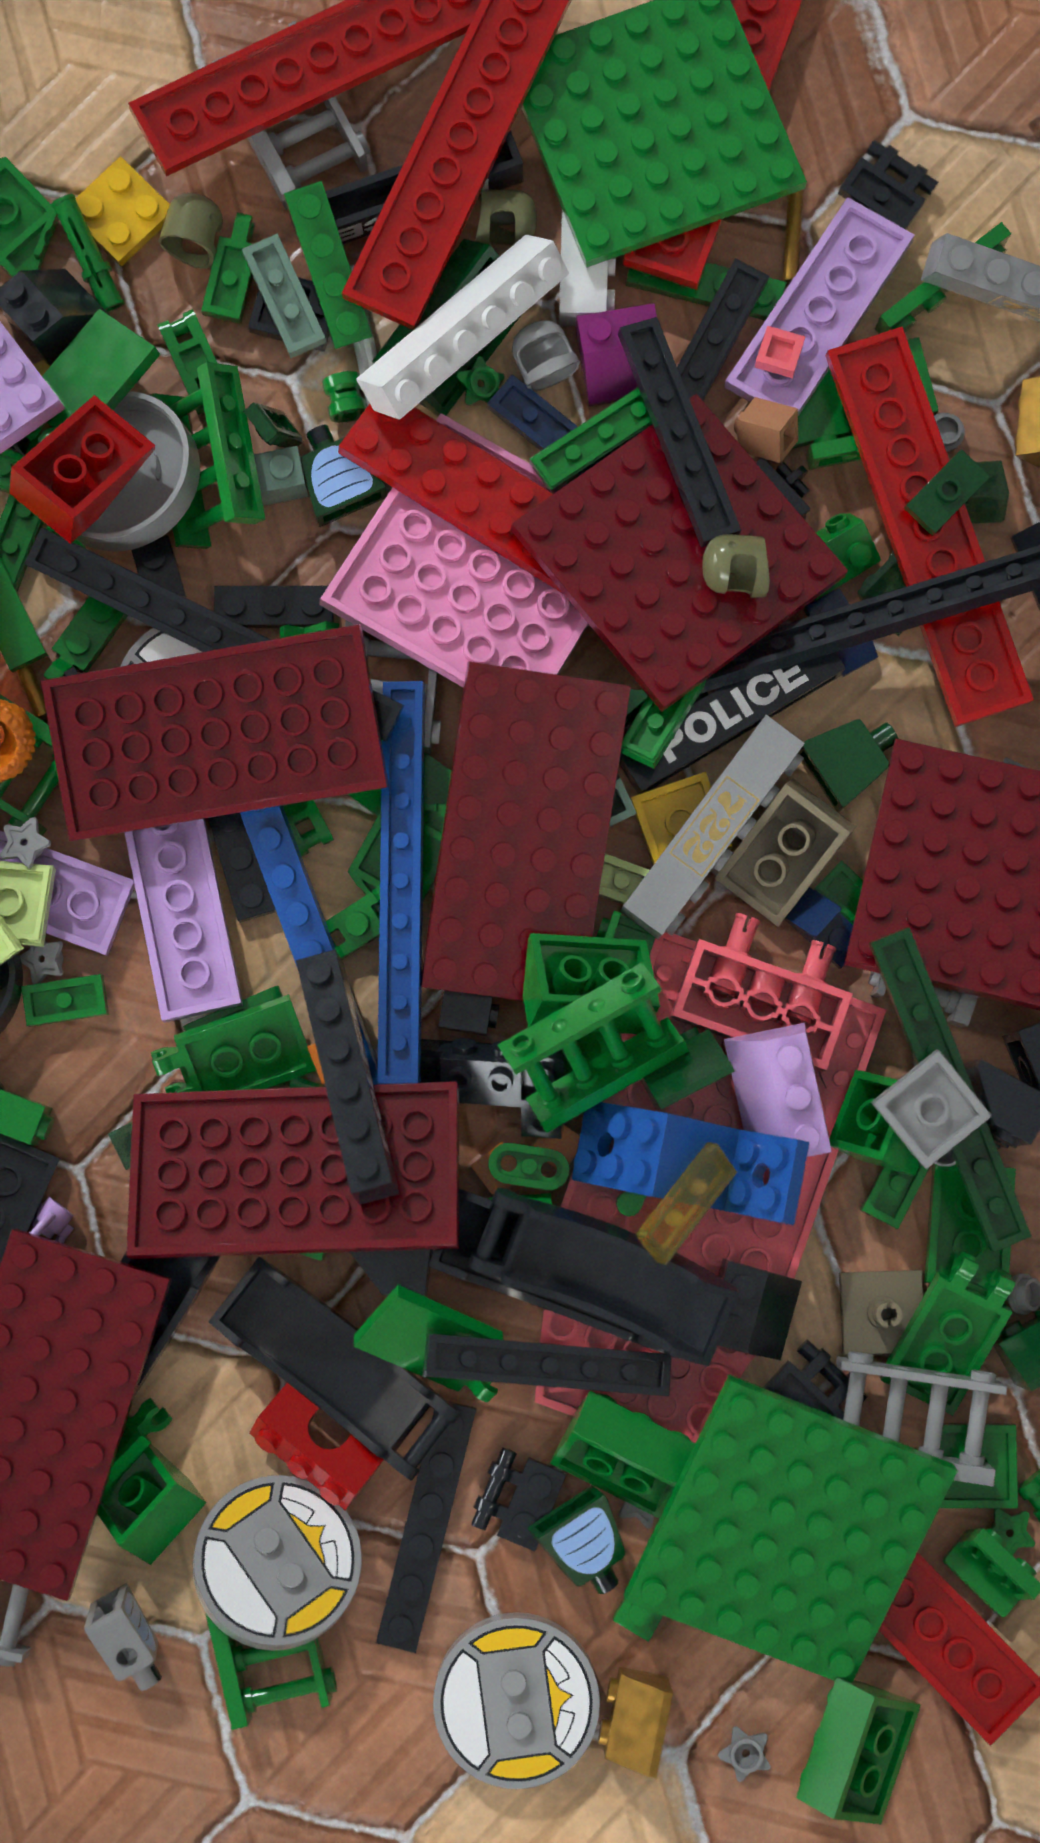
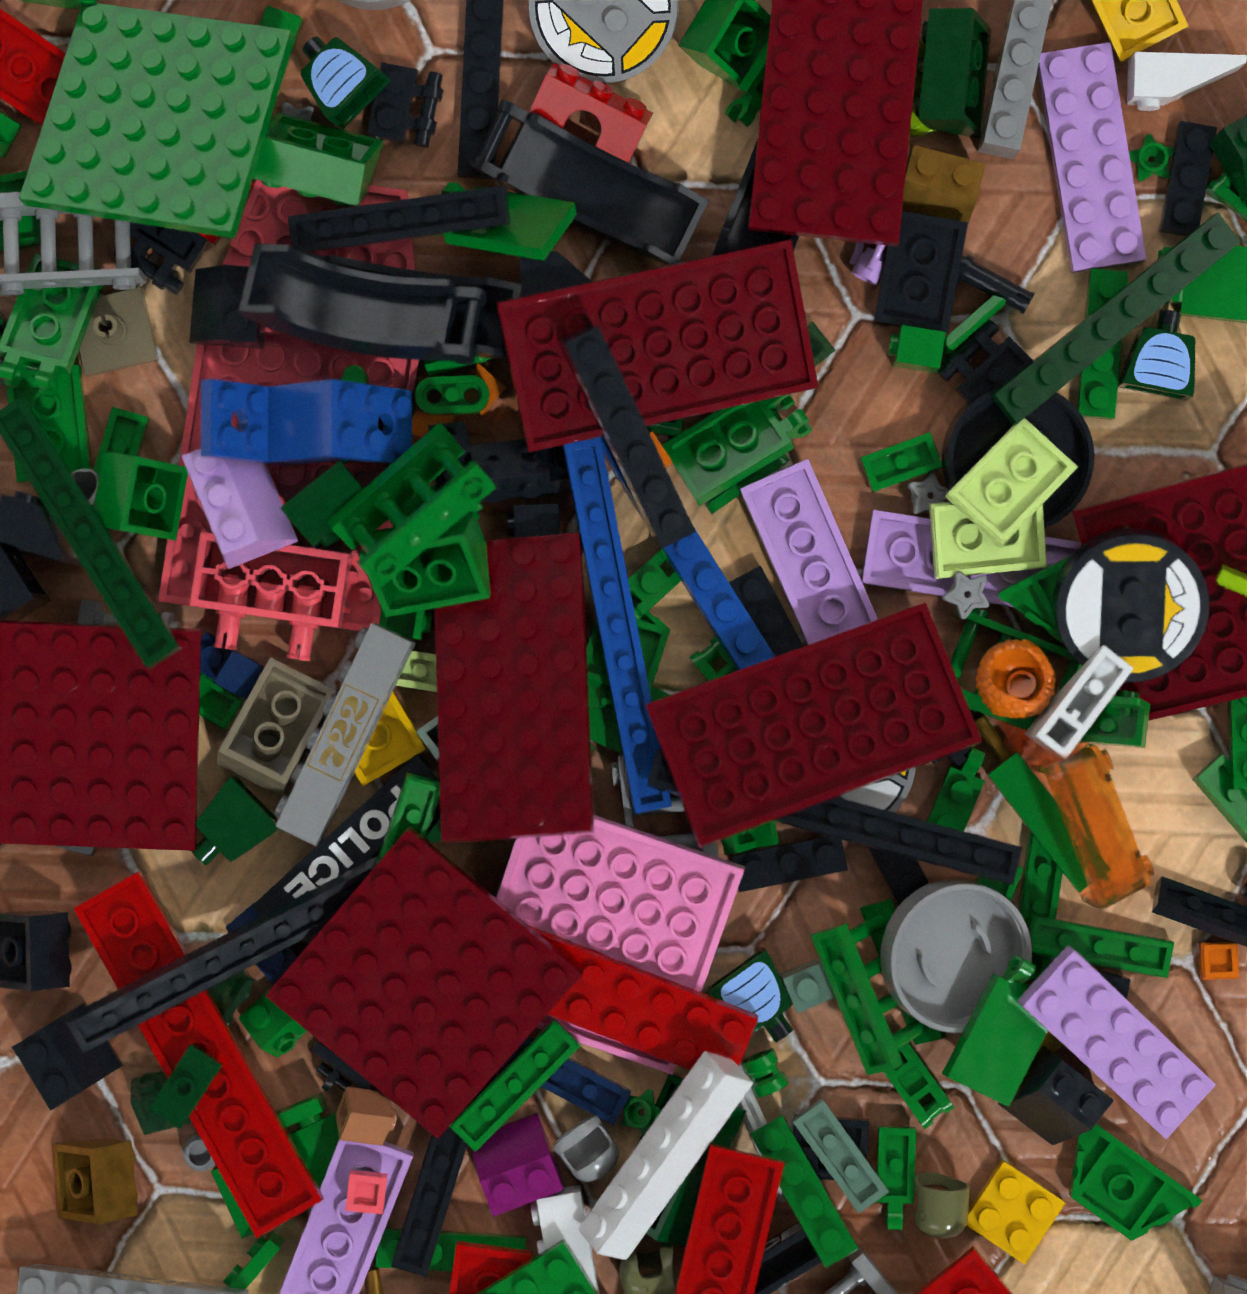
camera: 175 degrees right, 5 degrees up
red slope [9,395,156,544] -> none
green pin [51,194,125,313] -> none
dark green plate [243,402,304,448] -> none
black plate [618,317,741,548] -> none
clear yellow tile [636,1142,737,1265] -> none
olive helmet [702,534,770,598] -> none
light grey plate [871,1050,991,1169] -> none

